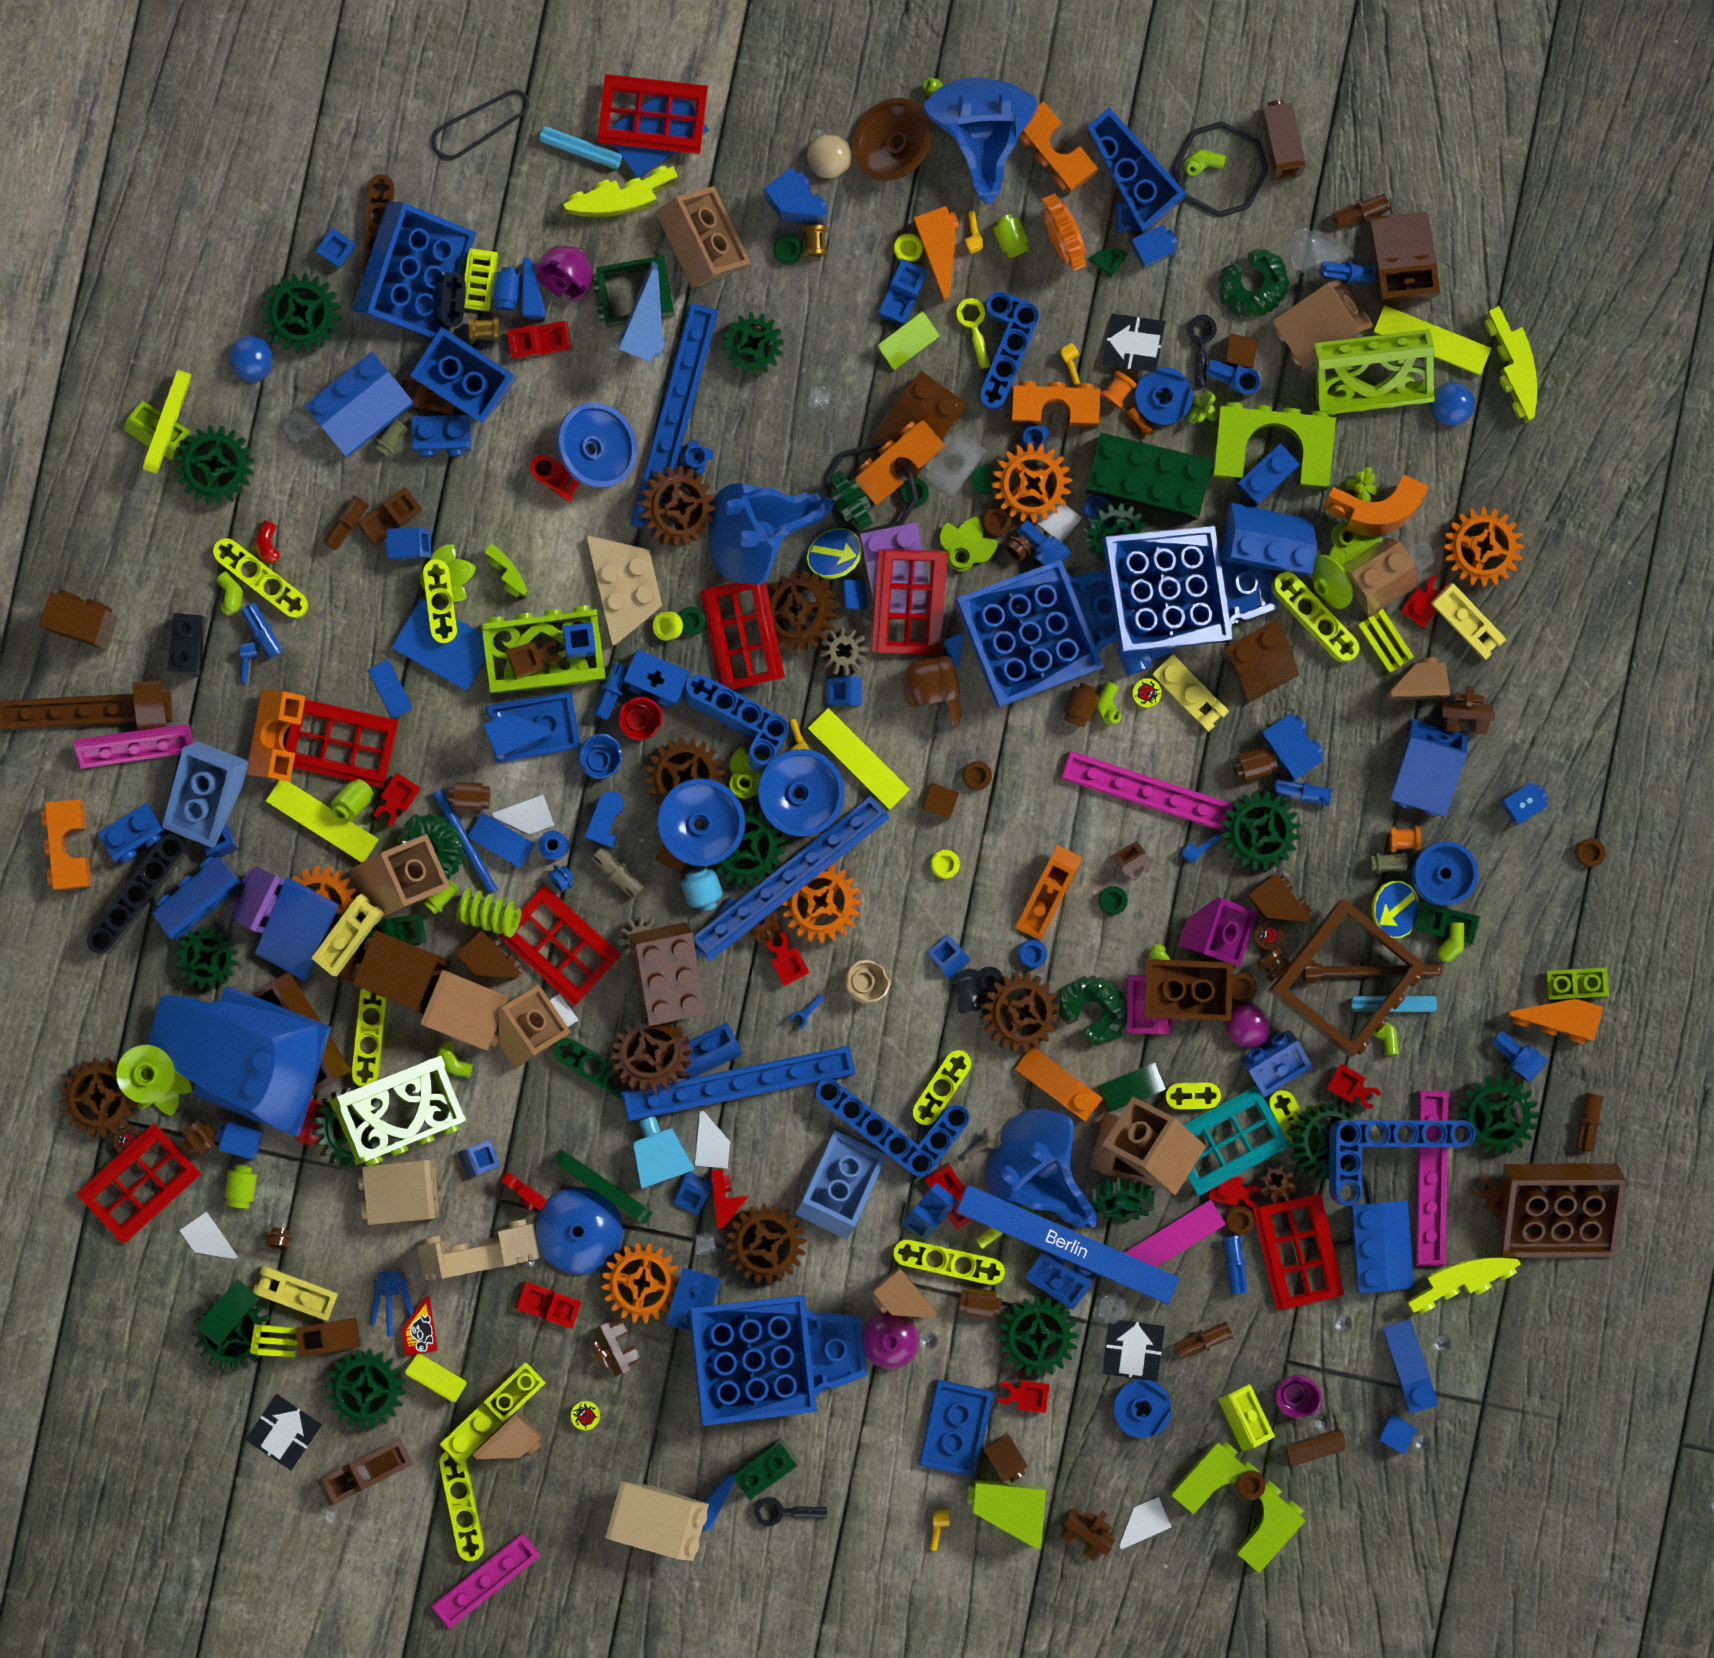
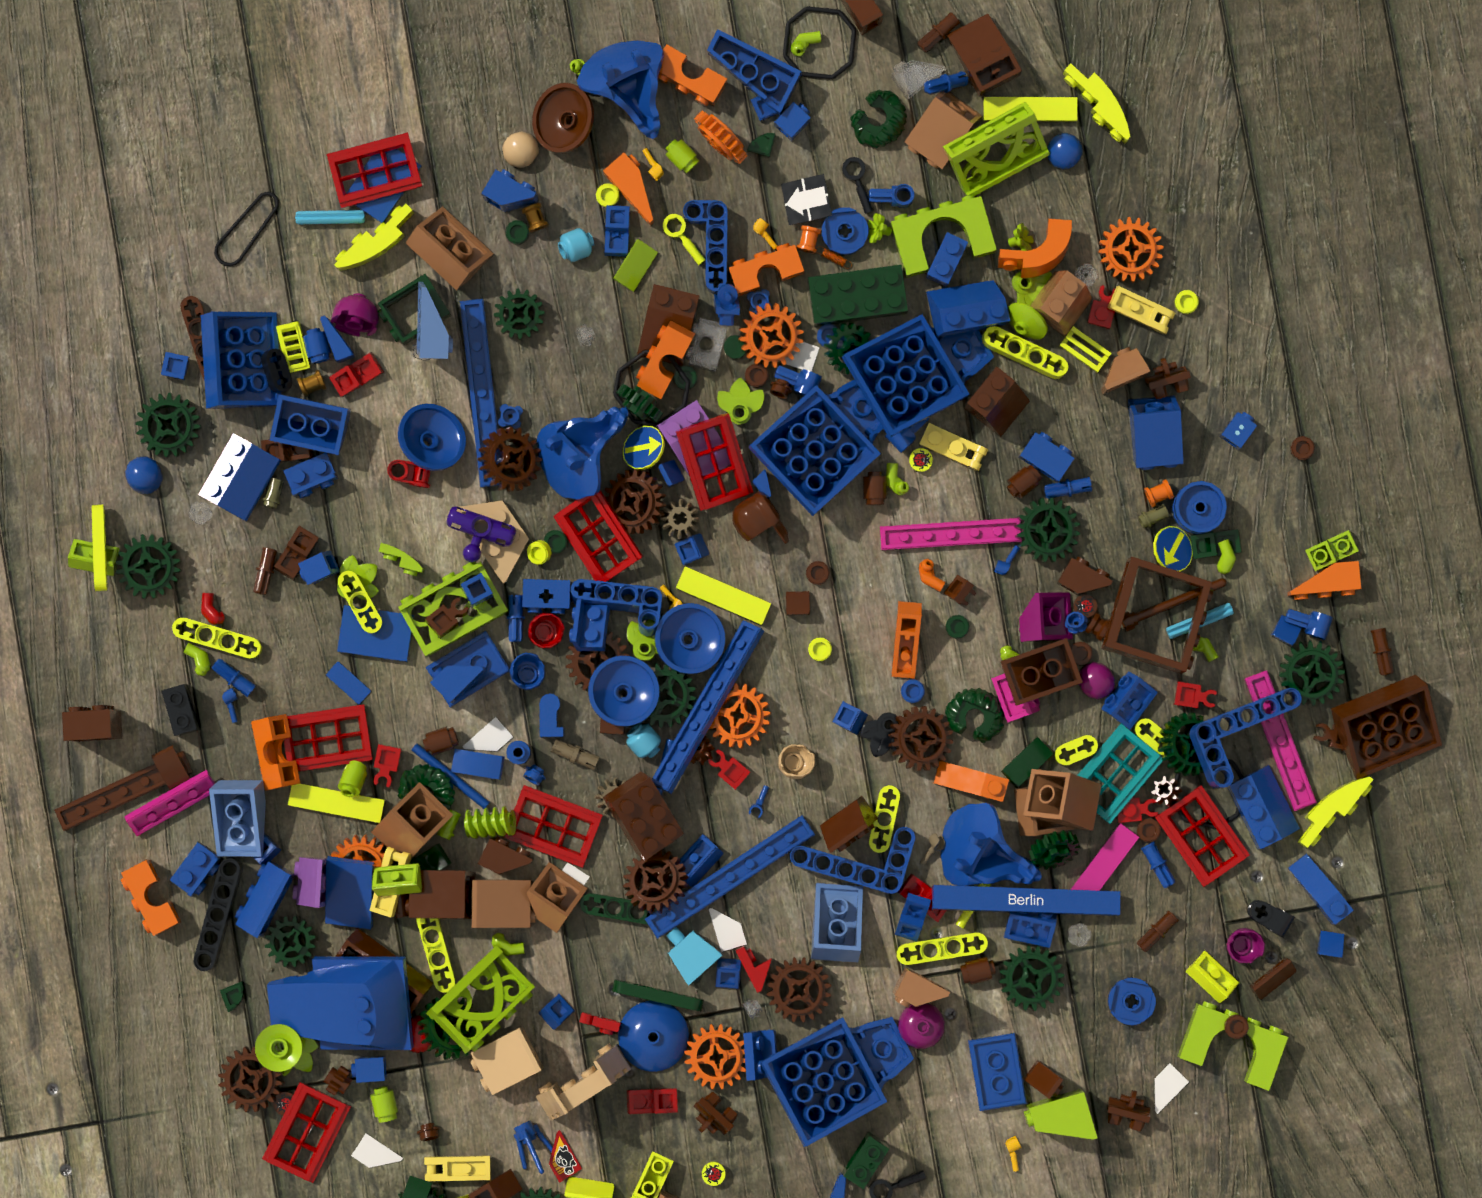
camera: 15 degrees left, 0 degrees up
red plate [997,1380,1050,1413] -> none
sticker [1103,1319,1165,1381] -> none
reddish brown slope [1225,333,1258,369] -> none
none -> dark green tile [219,981,244,1012]
none -> lime slope [372,863,422,896]
none -> dark purple piece [446,506,516,562]
none -> medium azure head [558,228,594,262]
none -> blue bracket [569,599,610,651]
none -> blue hips [714,284,740,326]
none -> reddish brown slope [820,796,878,853]
none -> orange arm [918,559,945,592]
none -> blue plate [1065,612,1088,634]
none -> neon yellow tile [1174,290,1199,314]
none -> black piece [1247,900,1295,938]
none -> blue slope [1270,615,1302,647]

